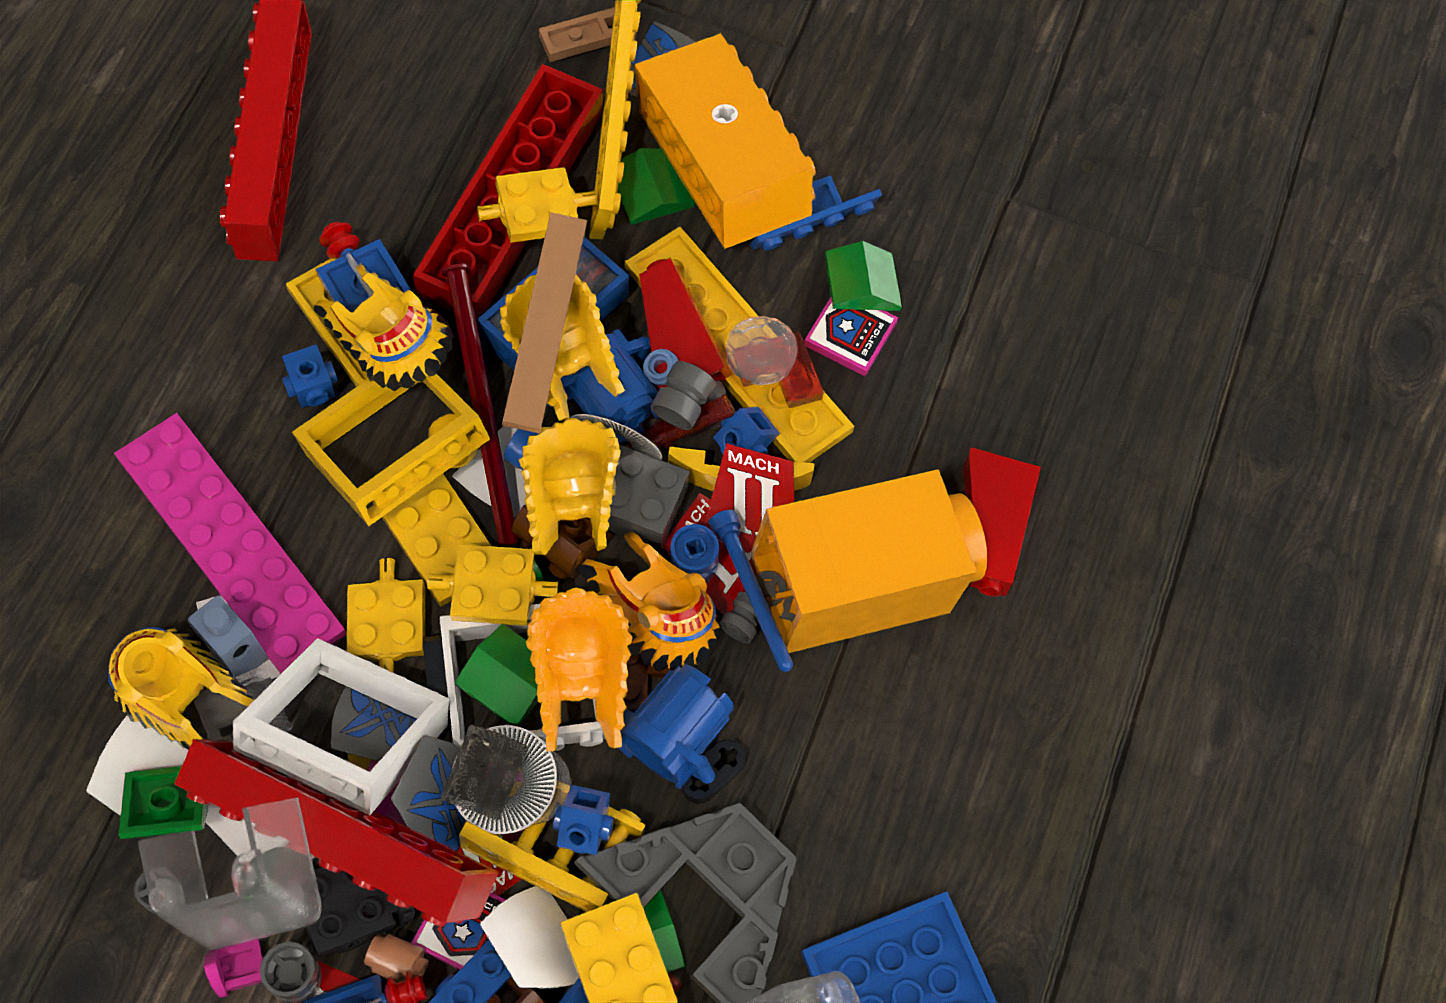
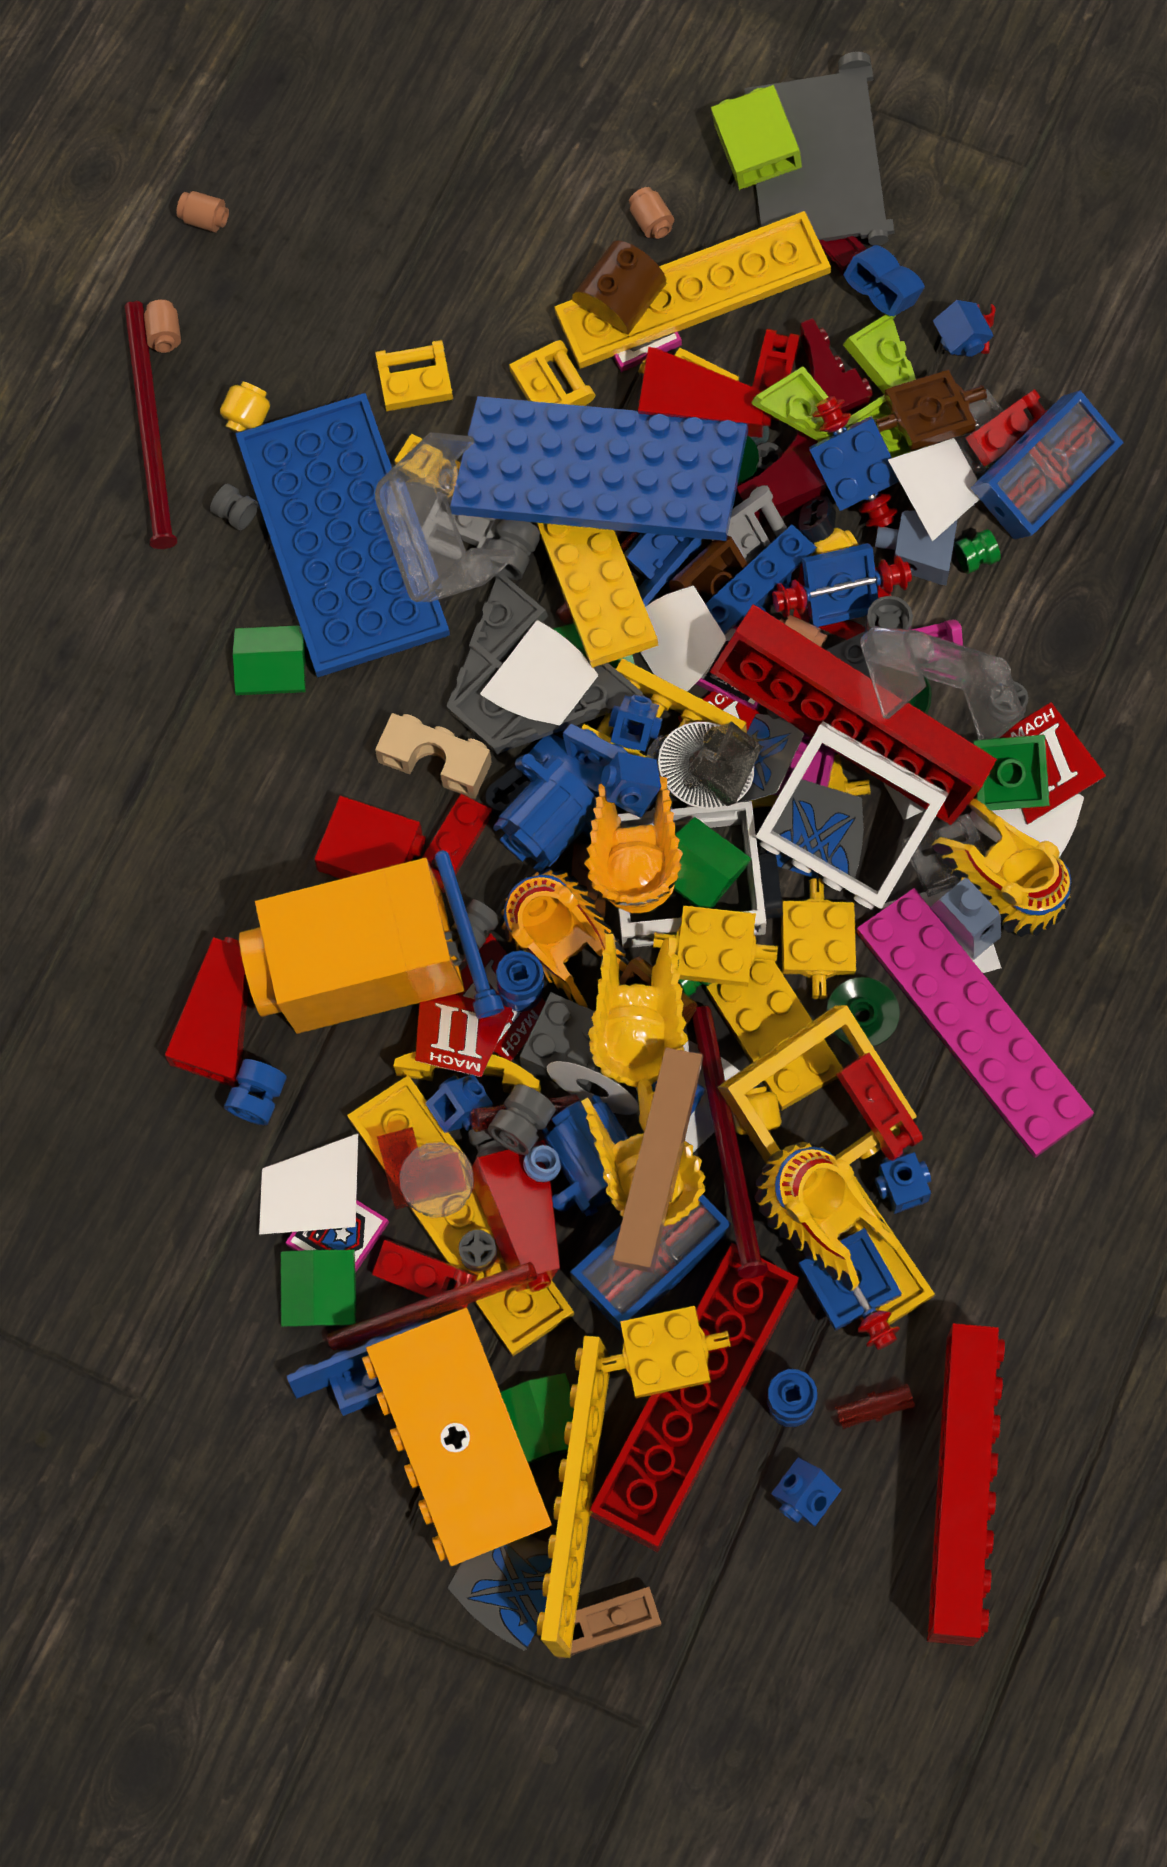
camera: 165 degrees left, 5 degrees up
none -> blue wheel [224,1059,287,1125]
none -> green slope [233,626,306,695]
none -> white sticker [259,1134,358,1235]
none -> red brick [314,796,426,879]
none -> clear red piece [327,1262,537,1351]
none -> red plate [372,1240,478,1310]
none -> tan arch [375,713,492,799]
none -> red plate [421,793,493,893]
none -> dark grey wheel [459,1230,498,1273]
none -> white sticker [480,620,598,725]
none -> blue bracket [528,724,657,818]
none -> blue brick [601,752,661,809]
none -> blue wheel [767,1369,817,1427]
none -> blue brick [771,1457,842,1527]
none -> dark green dish [827,977,900,1047]
none -> clear red pin [835,1384,915,1430]
none -> red plate [836,1052,923,1161]
none -> red sticker [996,702,1106,825]

